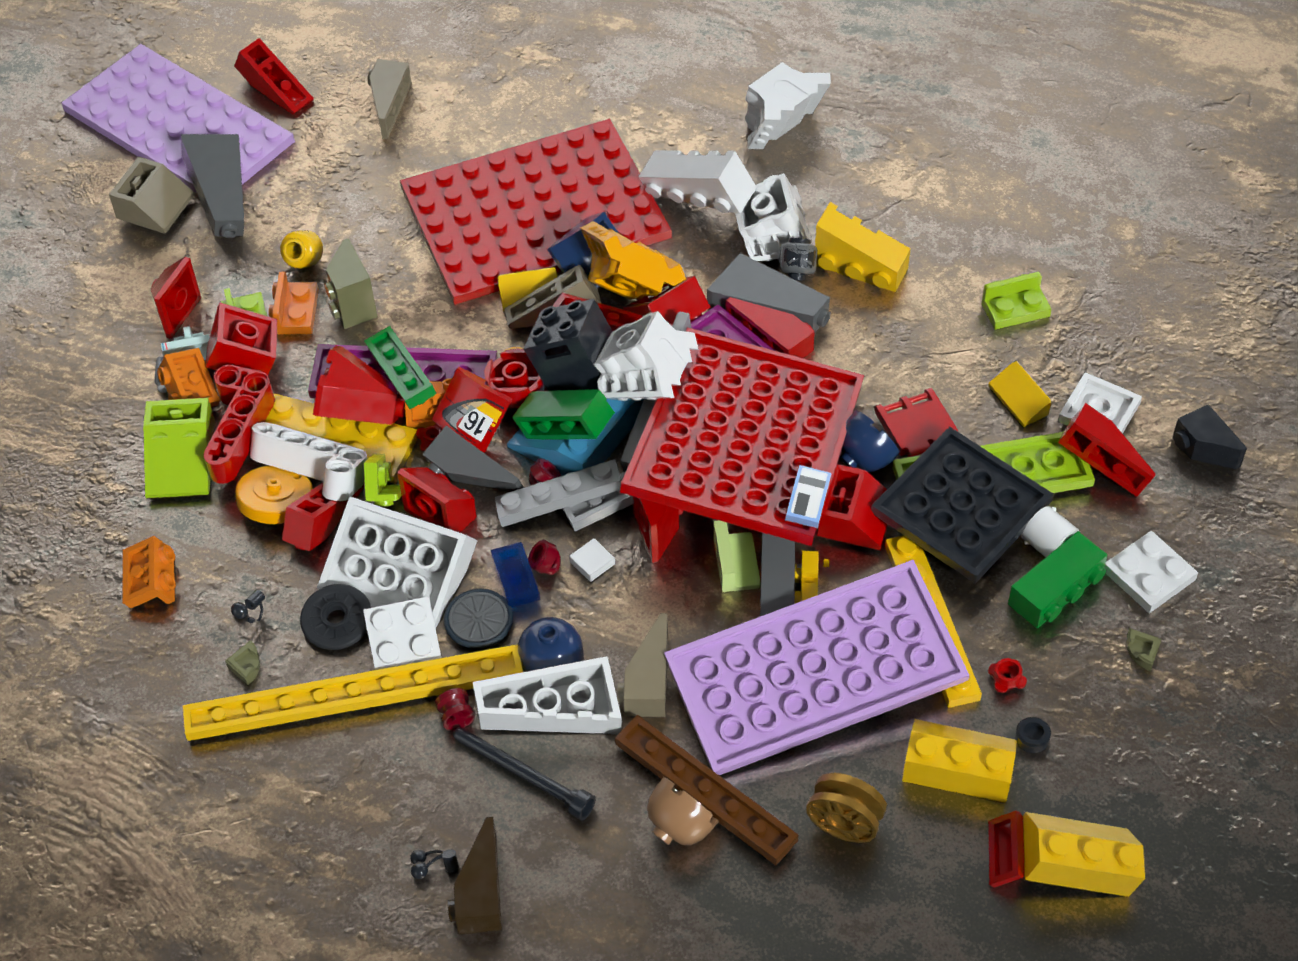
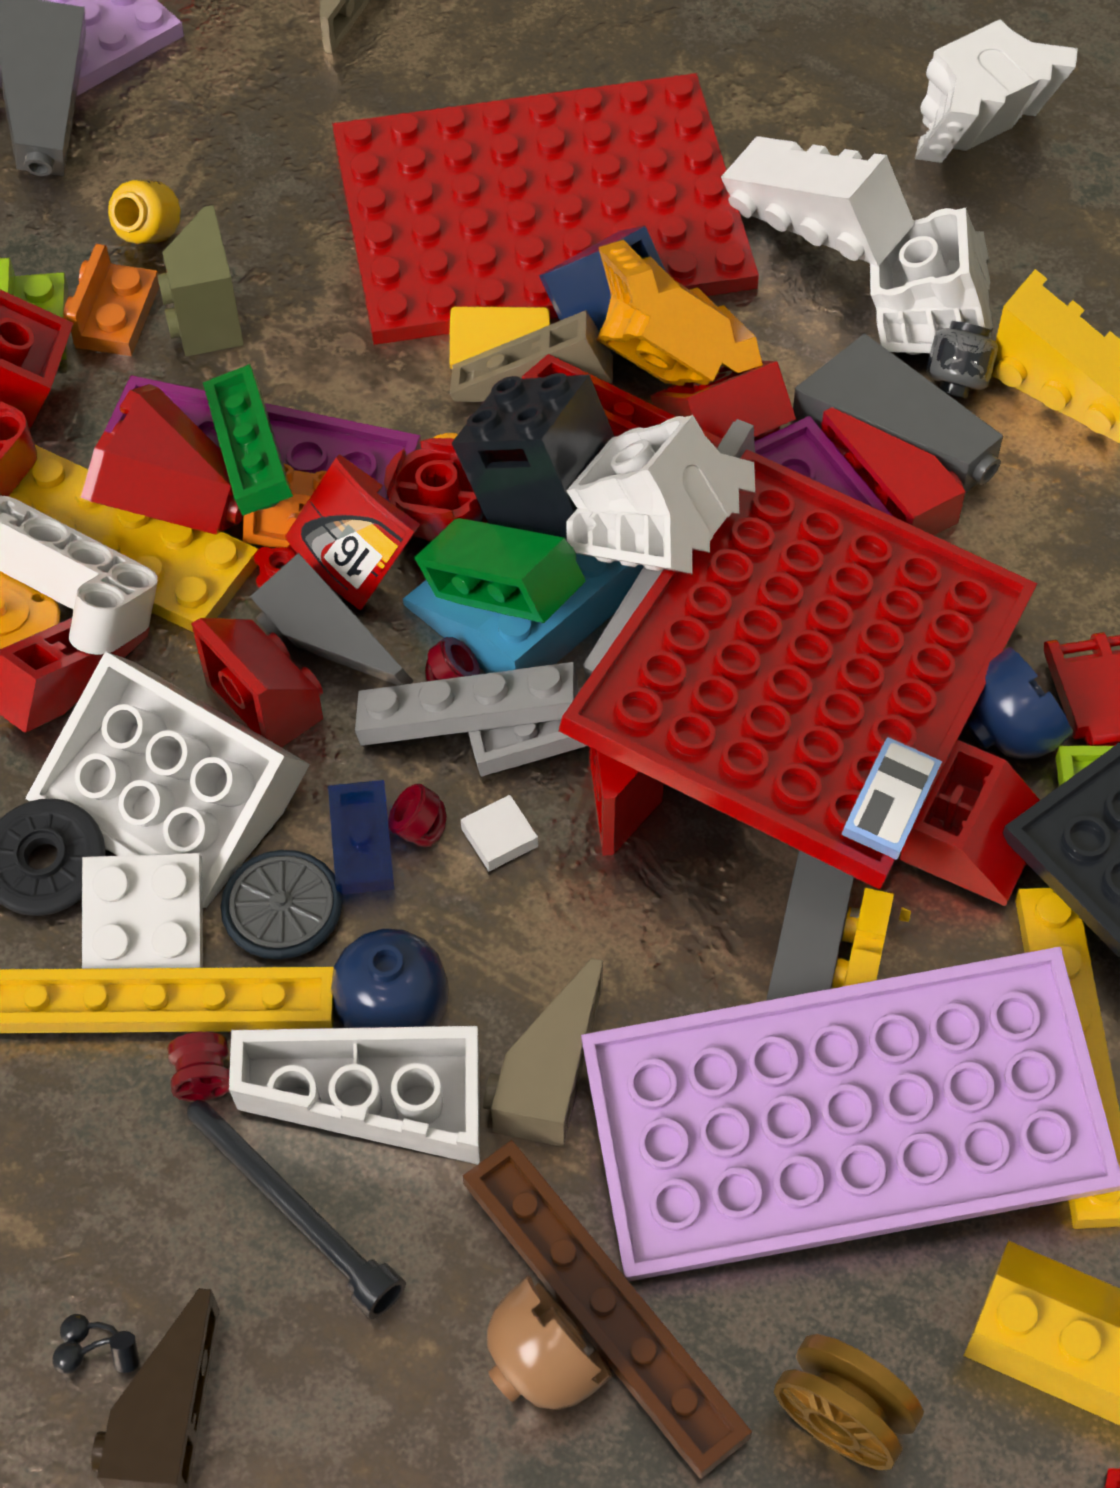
camera: 10 degrees right, 5 degrees up
lime bracket [364,454,402,506] -> none
yellowish green panel [714,520,761,592] -> none

